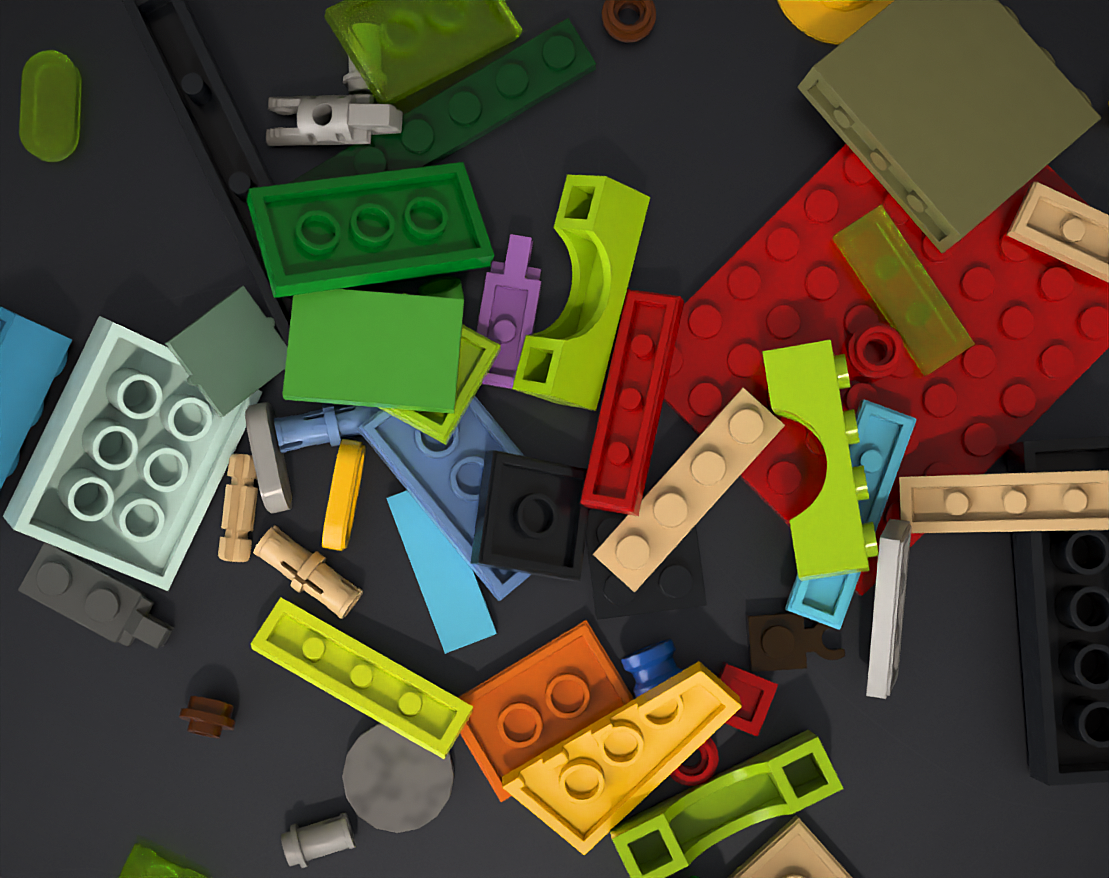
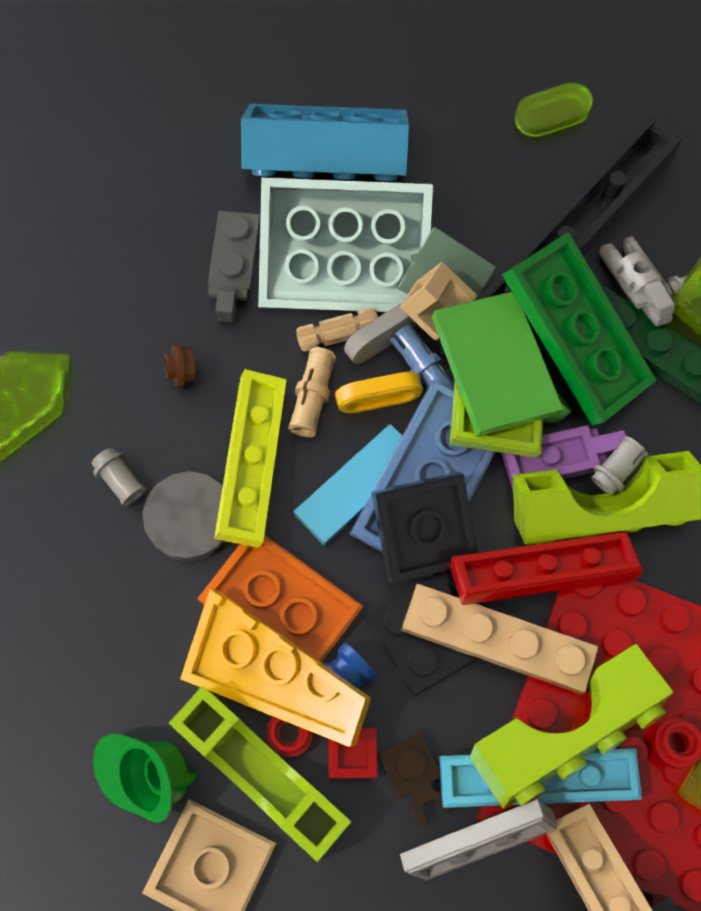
camera: 65 degrees right, 15 degrees down
none -> tan panel [400,262,478,340]
none -> light grey pin [591,436,648,495]

